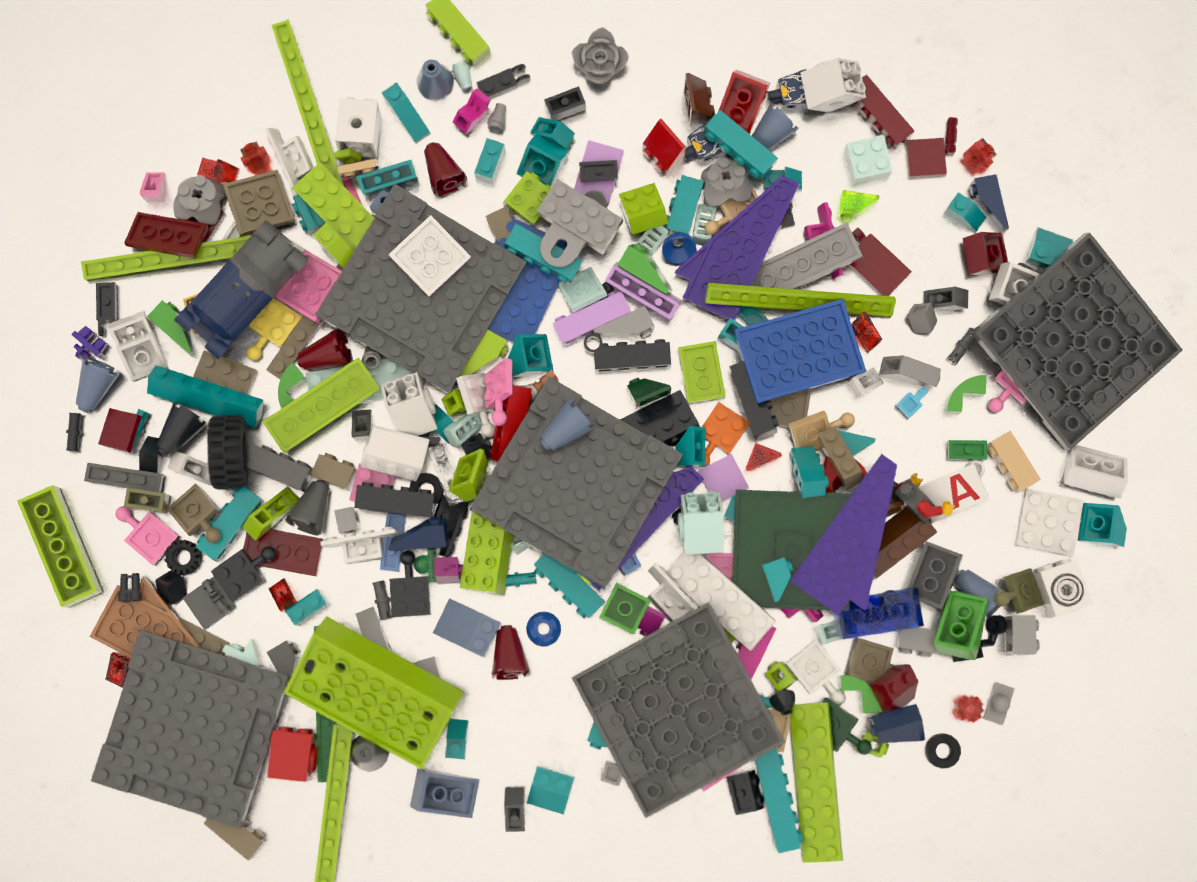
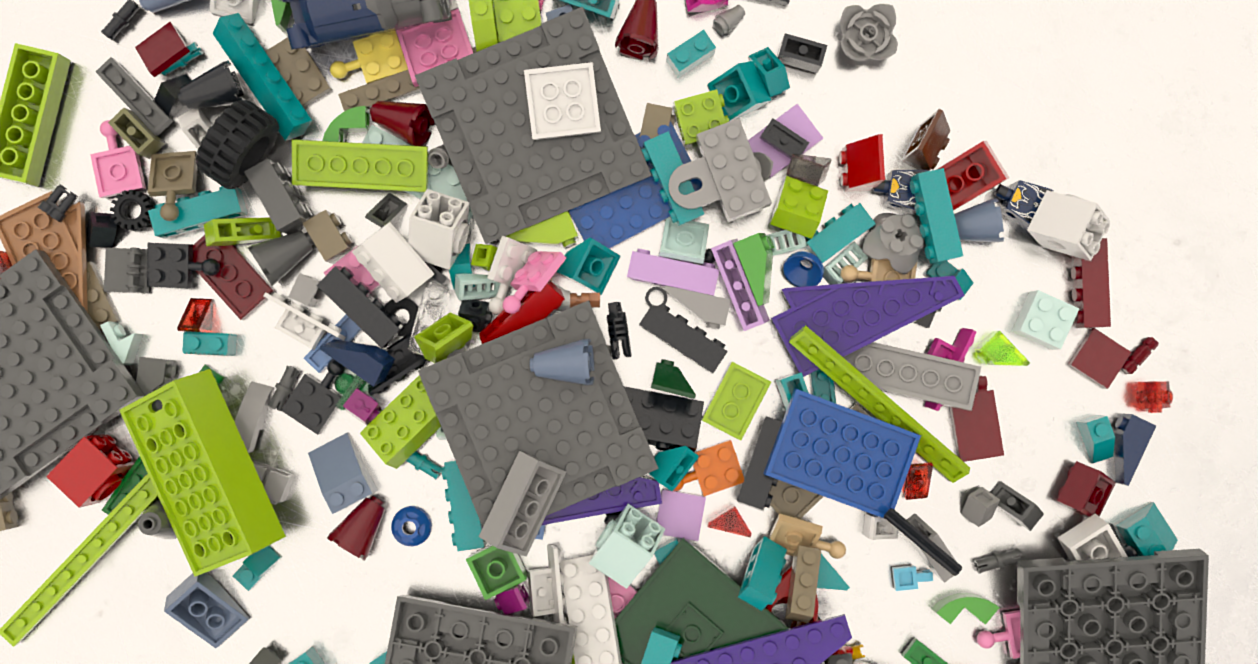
camera: 30 degrees right, 5 degrees up
none -> light grey slope [479,451,566,557]
none -> black hinge [607,302,632,360]
none -> clear smoke slope [786,154,832,187]
none -> black axle [884,508,962,576]

